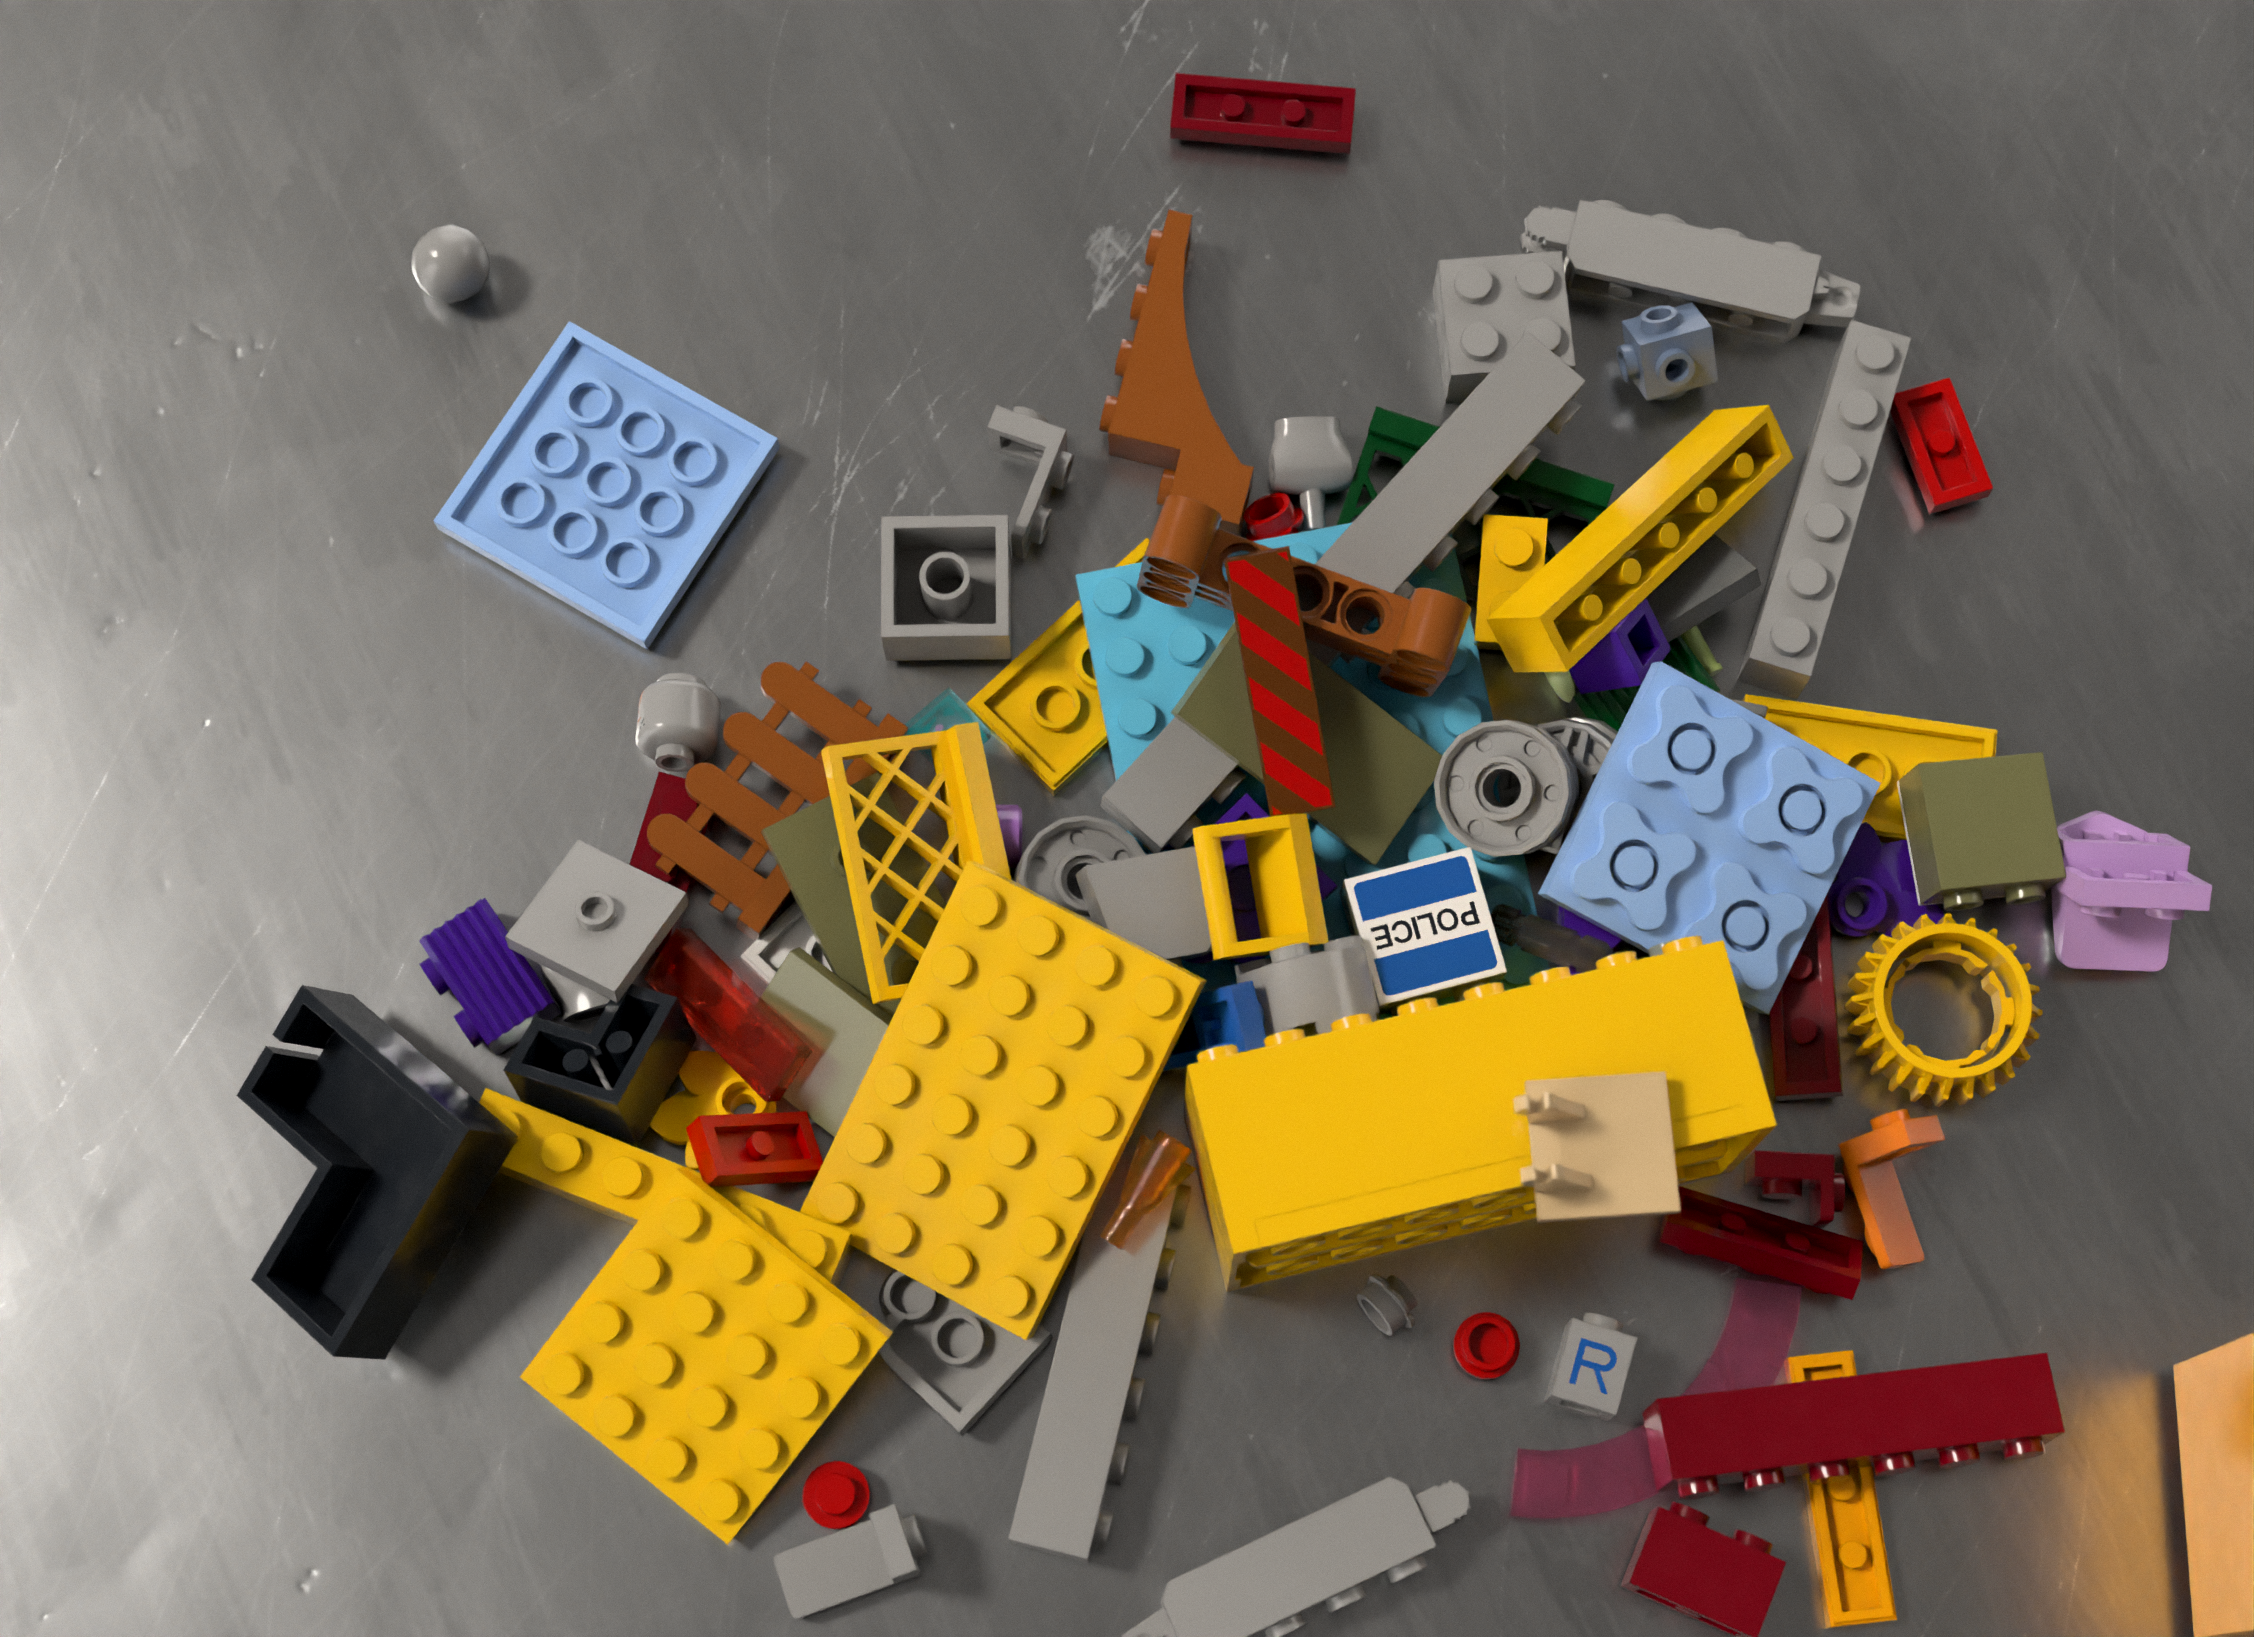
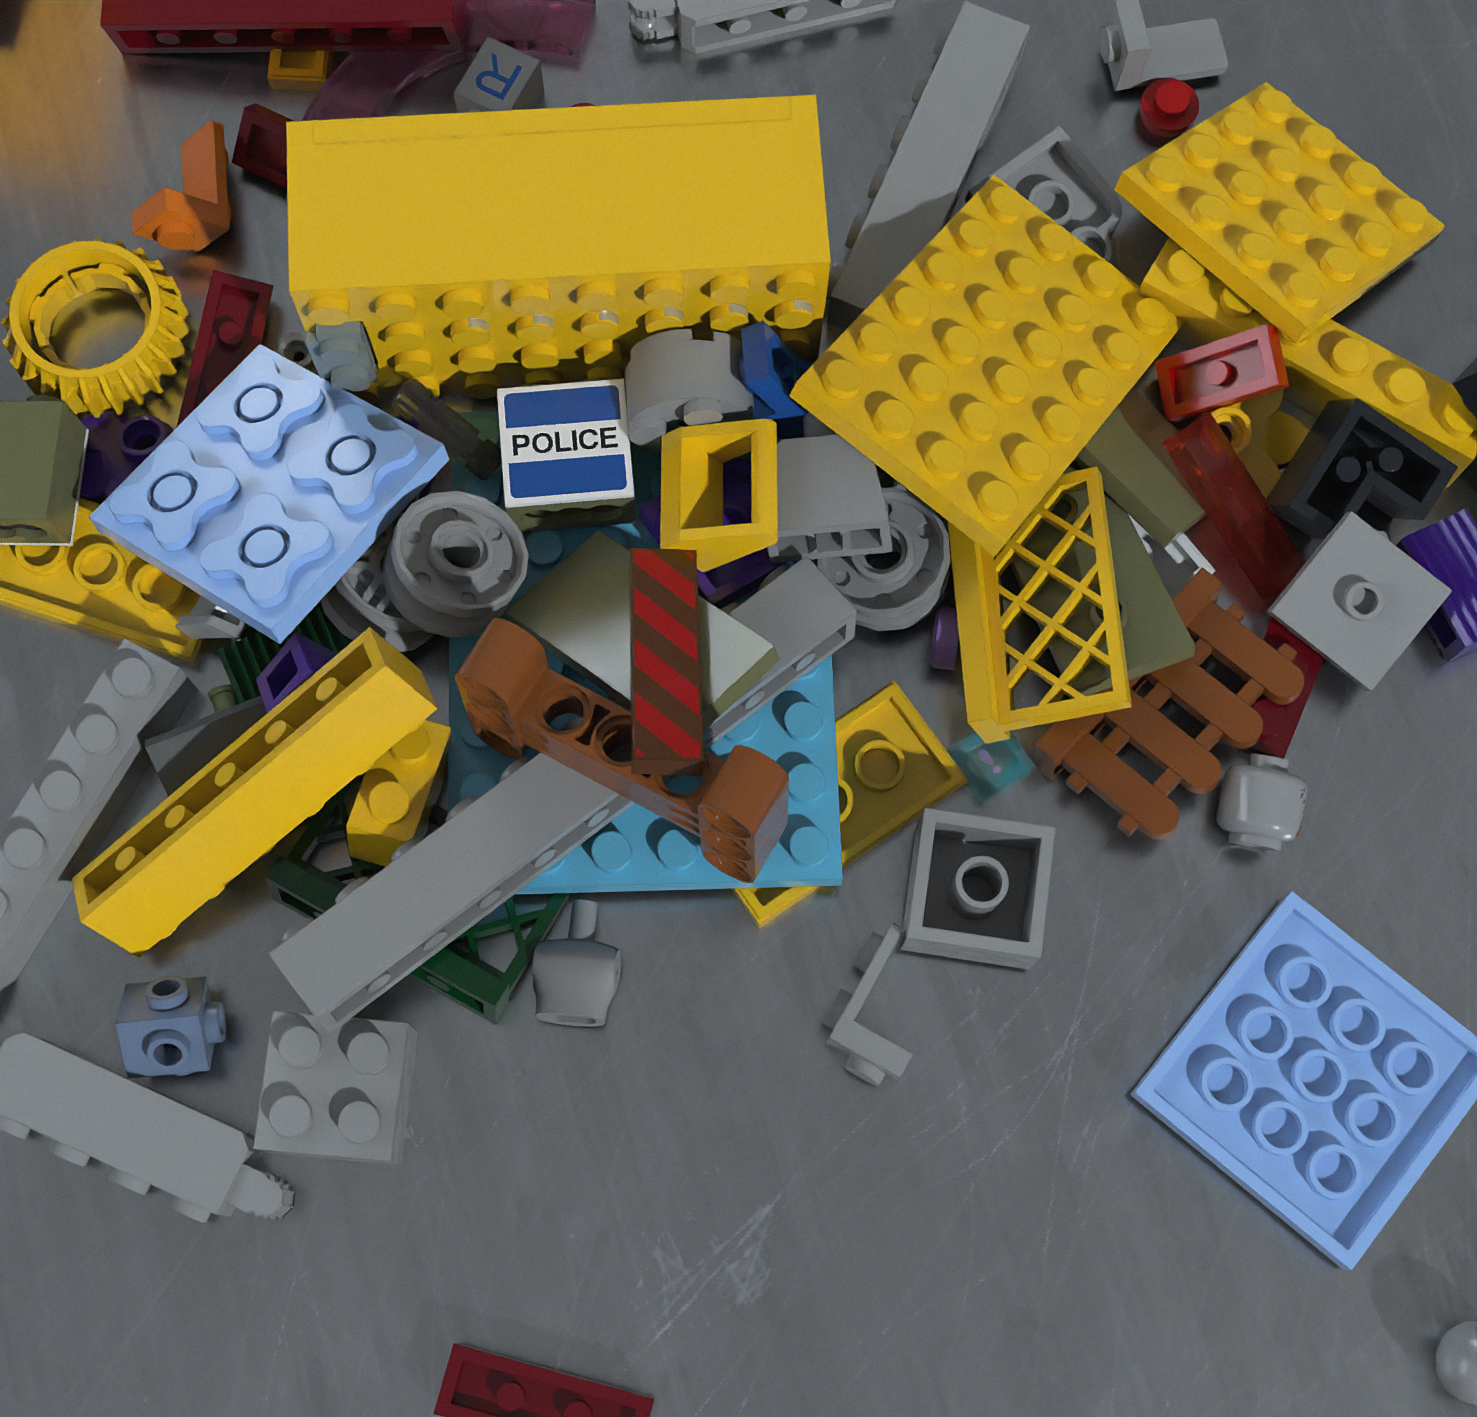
camera: 175 degrees left, 0 degrees up
dark orange arch [1099,209,1254,536] -> none
clear orange cone [1100,1129,1197,1250] -> none
red plate [1244,493,1304,541] -> none
tan plate [1513,1072,1680,1222] -> none
dark red bracket [1744,1150,1845,1228] -> none

